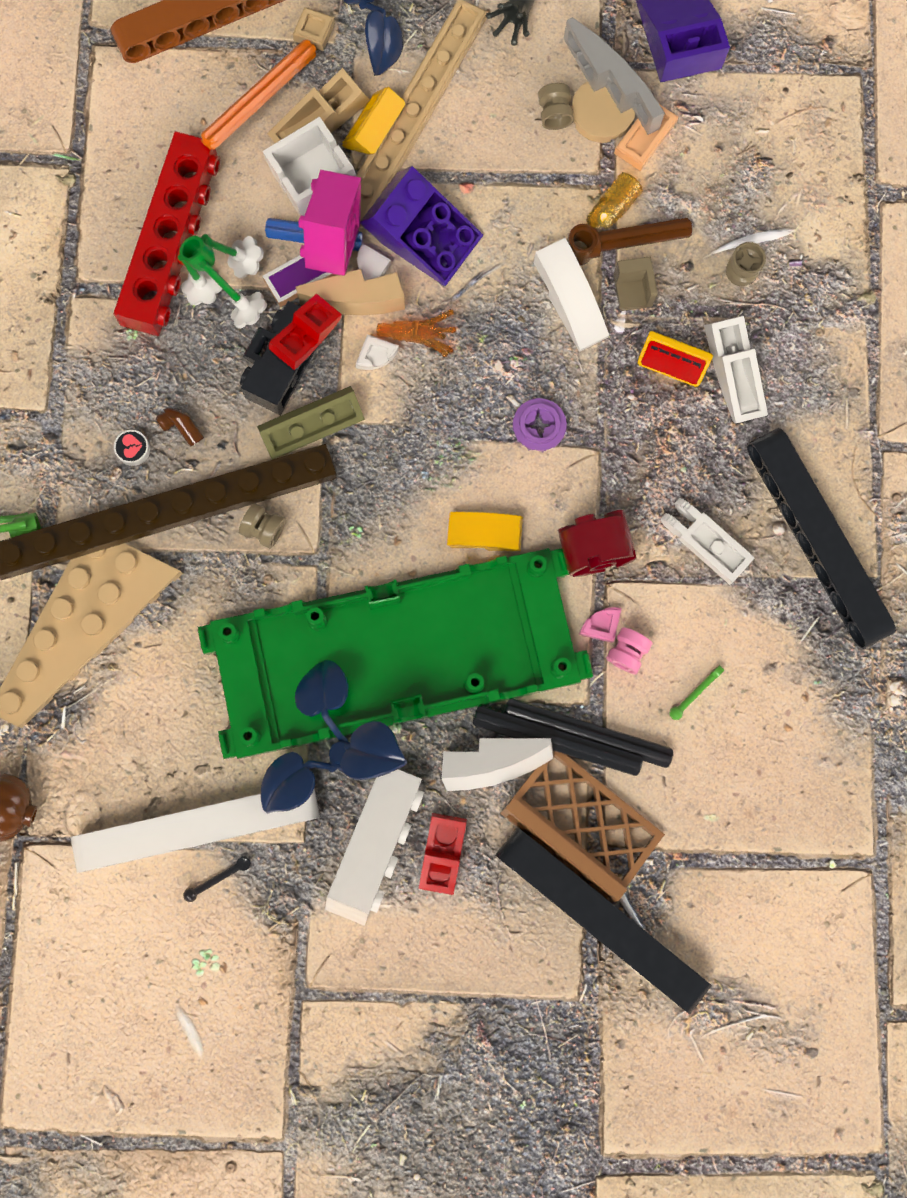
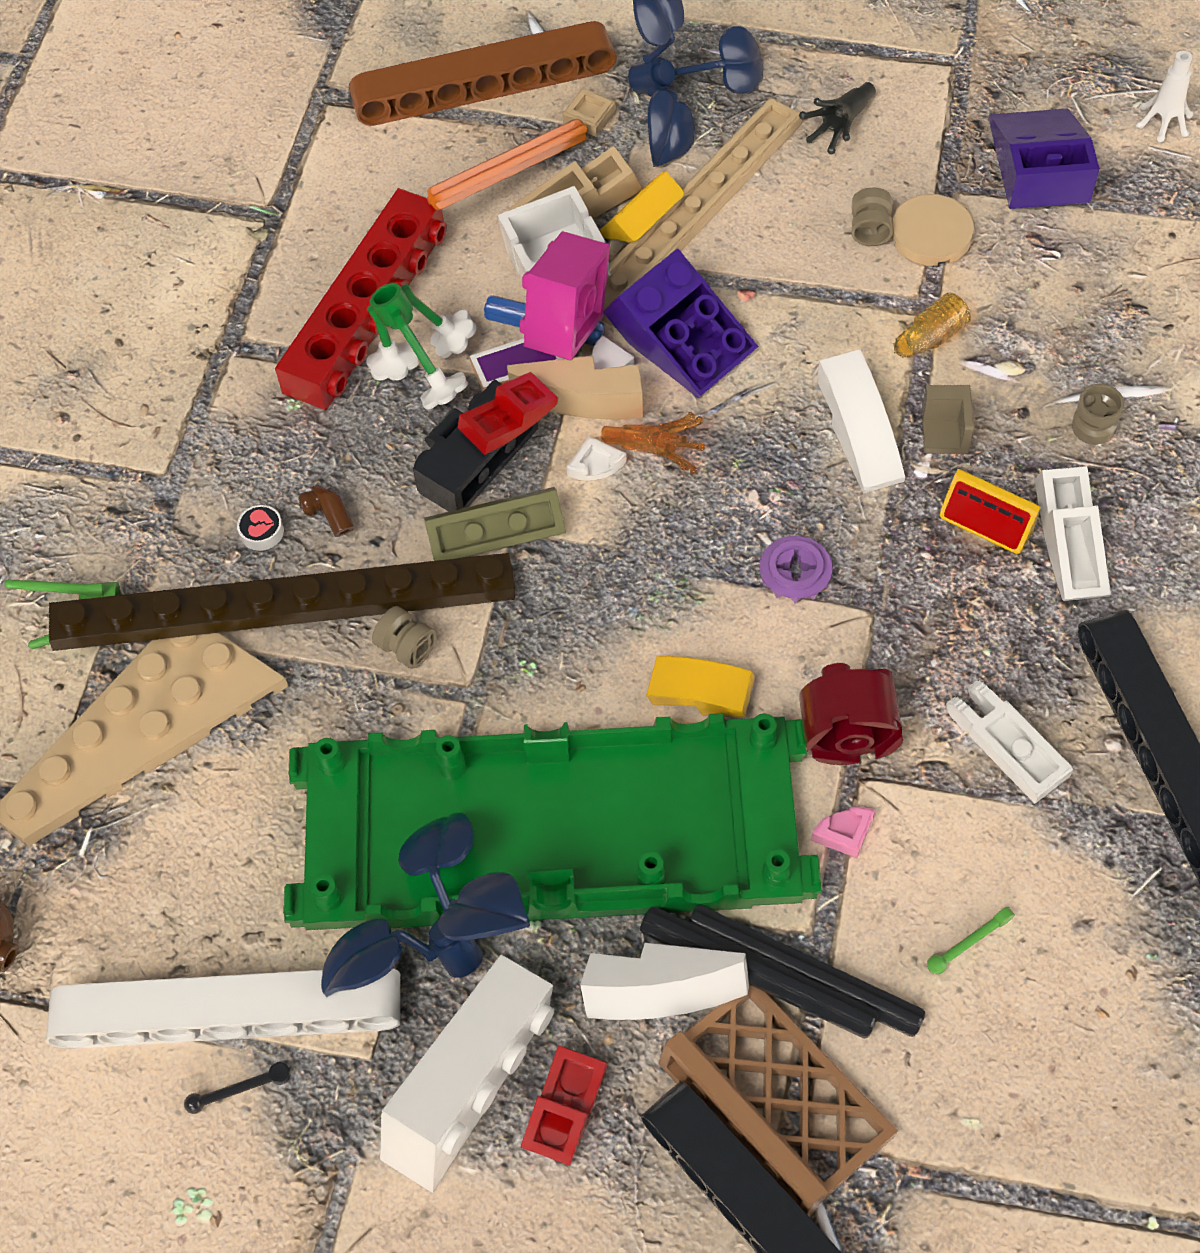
camera: 20 degrees right, 20 degrees down
light grey slope [564,17,665,135] -> none
reddish brown axle [567,218,692,266] -> none
bright pink wheel [606,627,653,675] -> none
light nougat tile [614,104,678,171] -> none

